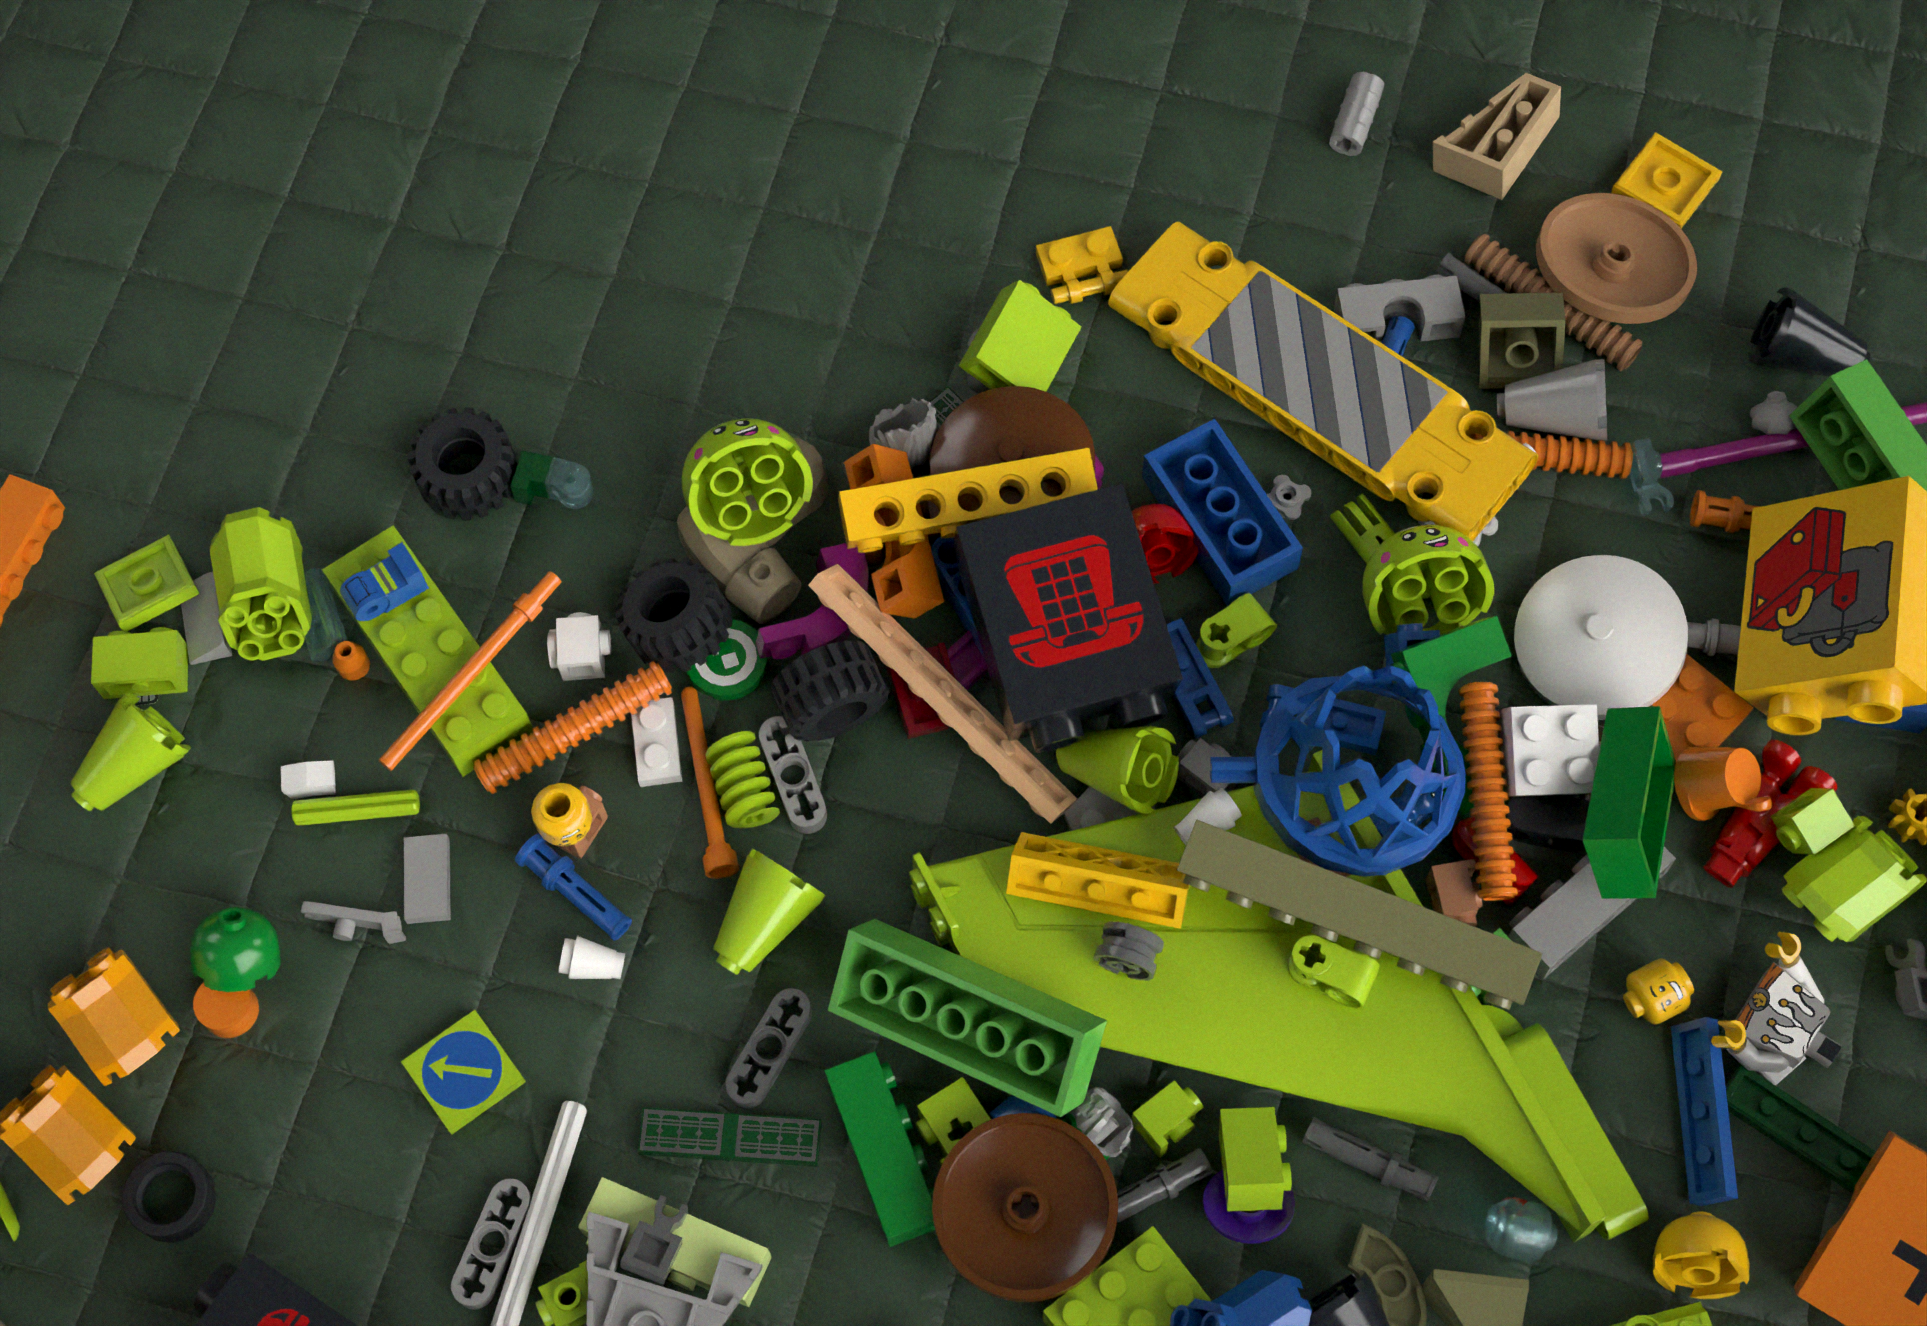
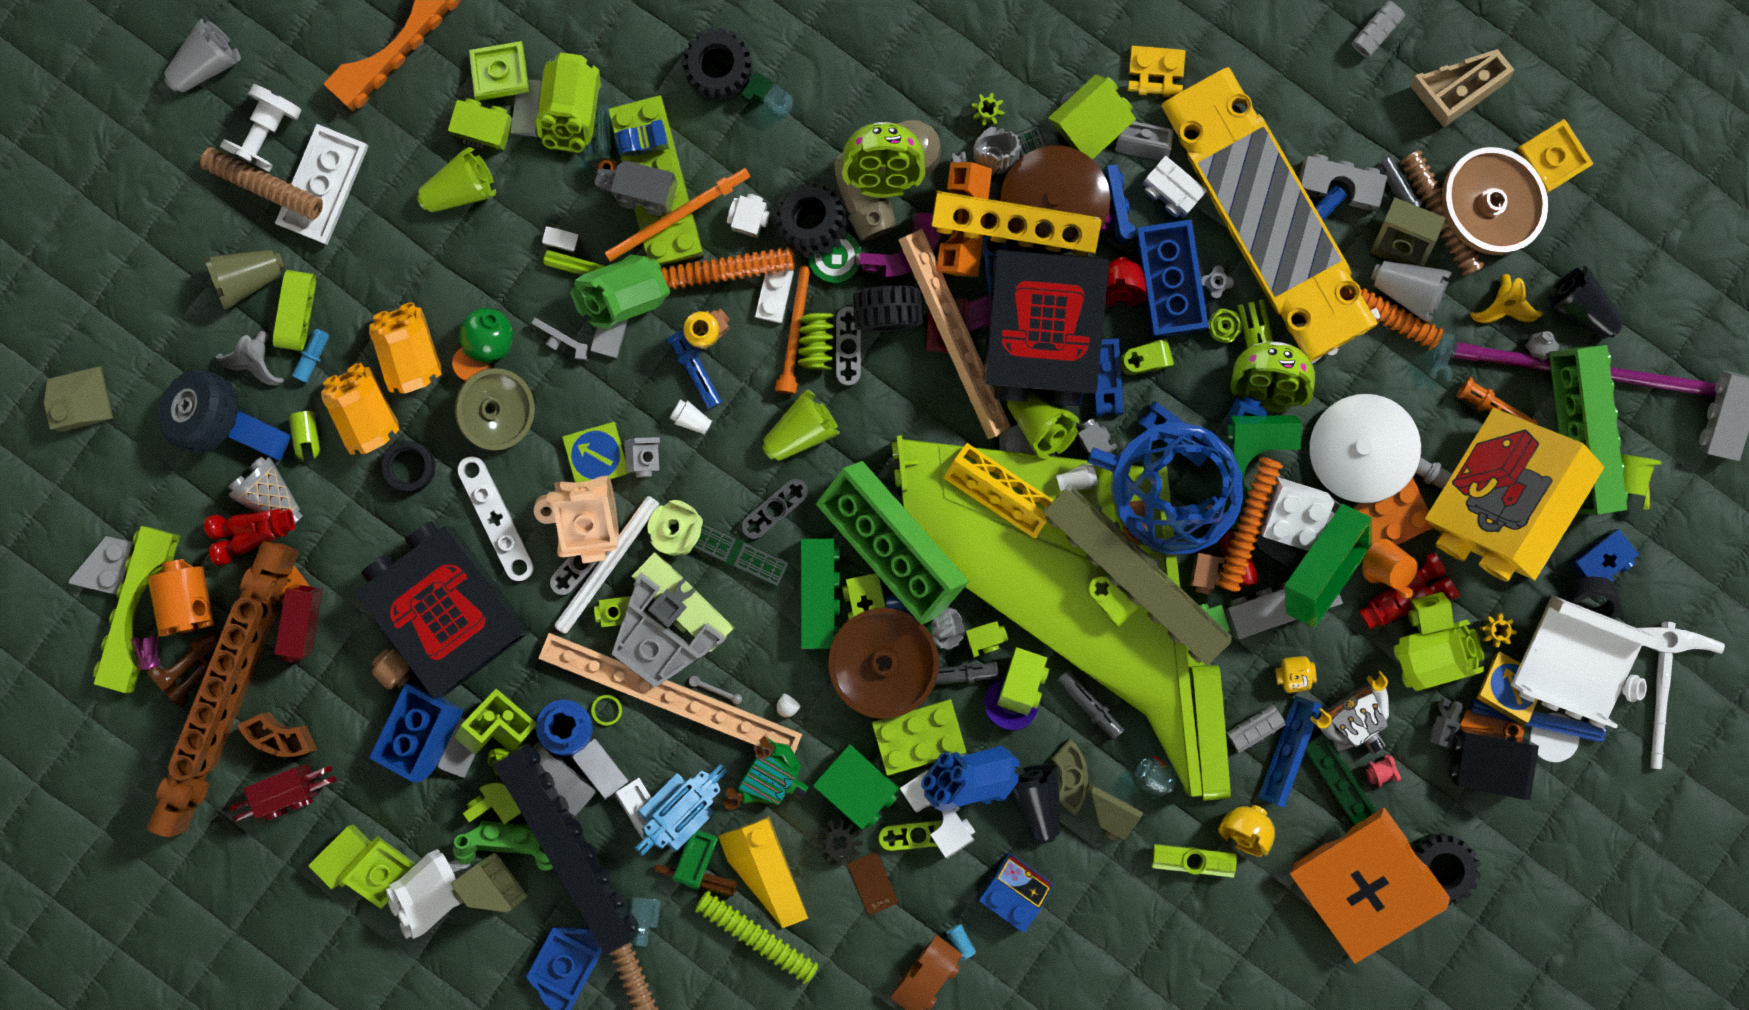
camera: 20 degrees right, 20 degrees up
dark grey wheel [1094,922,1164,981] -> none
none -> olive dish [455,368,535,450]
none -> white piece [458,457,534,581]
none -> light nougat animal [534,475,619,563]
none -> bright green brick [570,255,670,329]
none -> dark grey hinge [595,161,678,216]
none -> light grey brick [624,437,660,478]
none -> yellowish green plate [648,500,703,556]
none -> lime gear [971,93,1004,128]
none -> blue plate [1102,164,1136,244]
none -> light grey slope [1115,121,1174,161]
none -> white brick [1143,156,1207,219]
none -> lime plate [1208,309,1242,343]
none -> light grey axle [1226,704,1286,753]
none -> coral brick [1365,754,1401,788]
none -> yellow piece [1470,274,1543,323]

